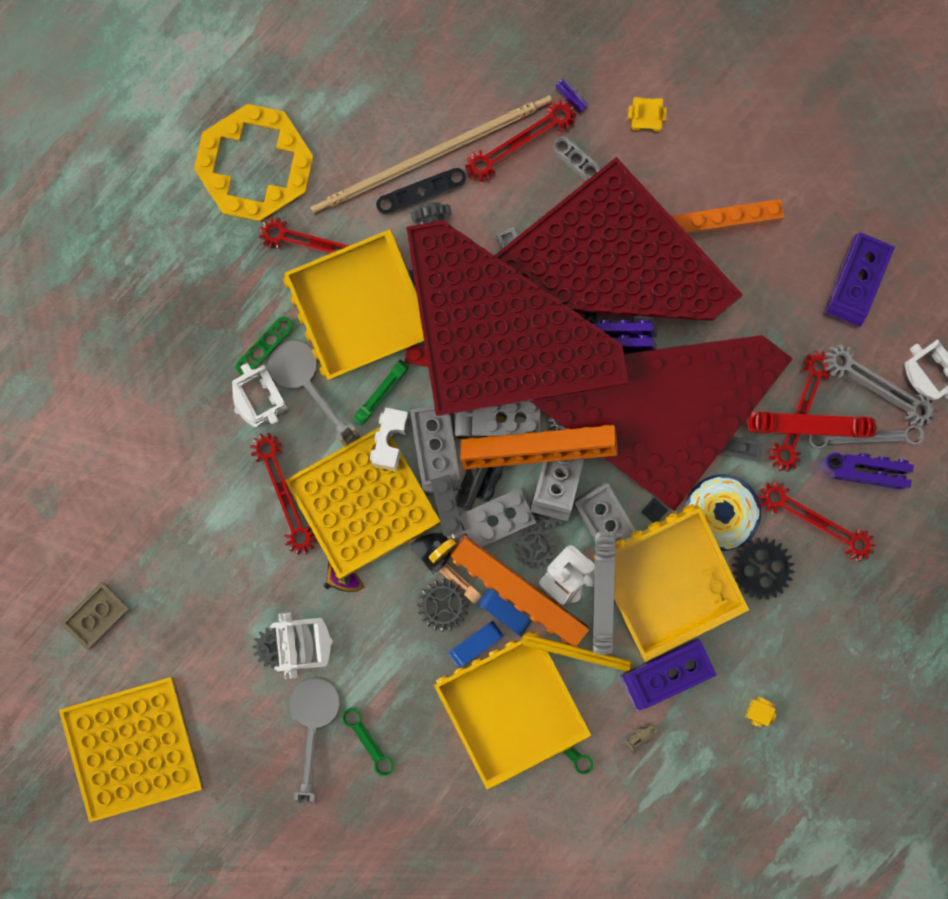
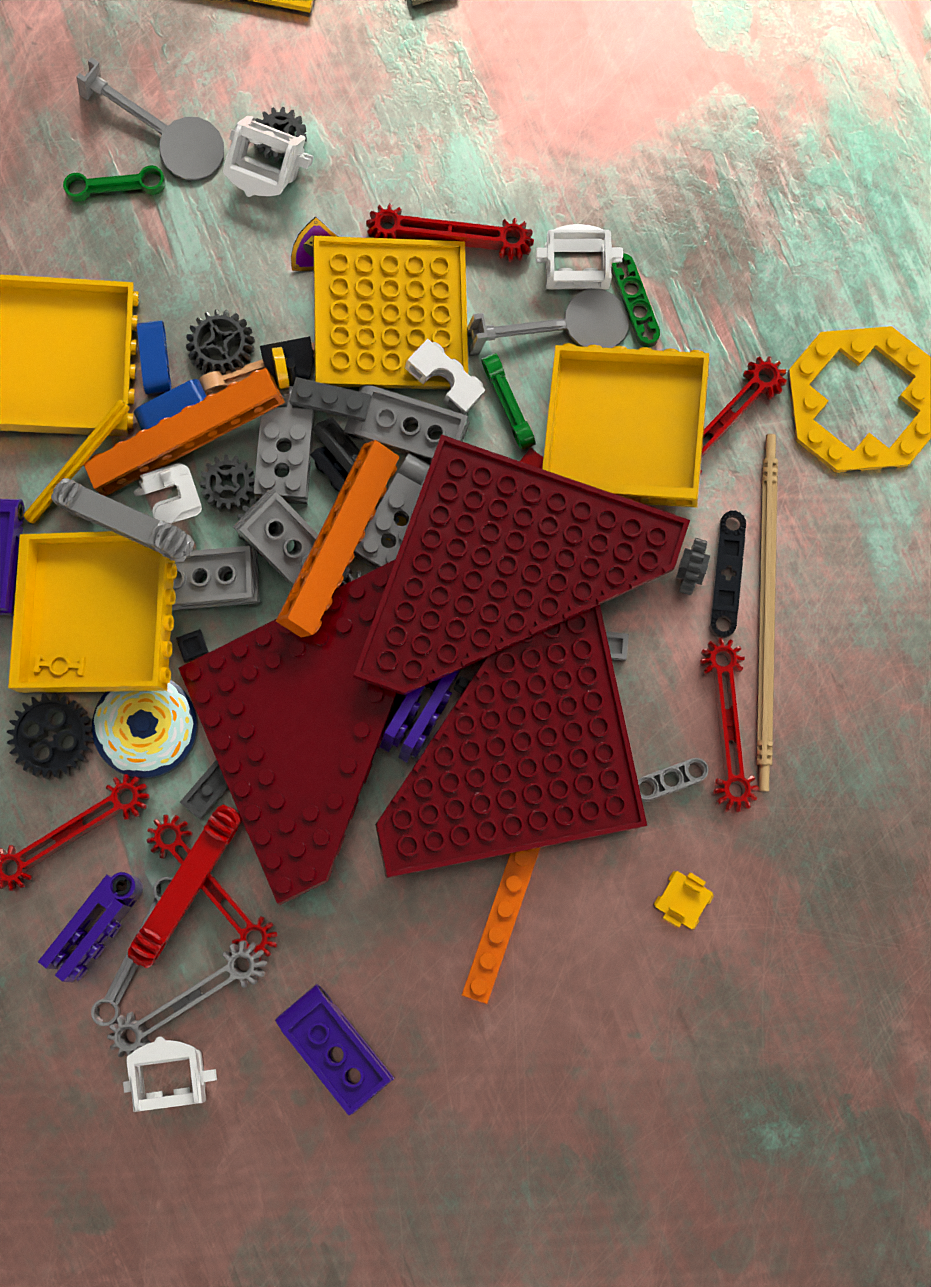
camera: 115 degrees right, 5 degrees down
dark purple axle [556,79,589,113] -> none

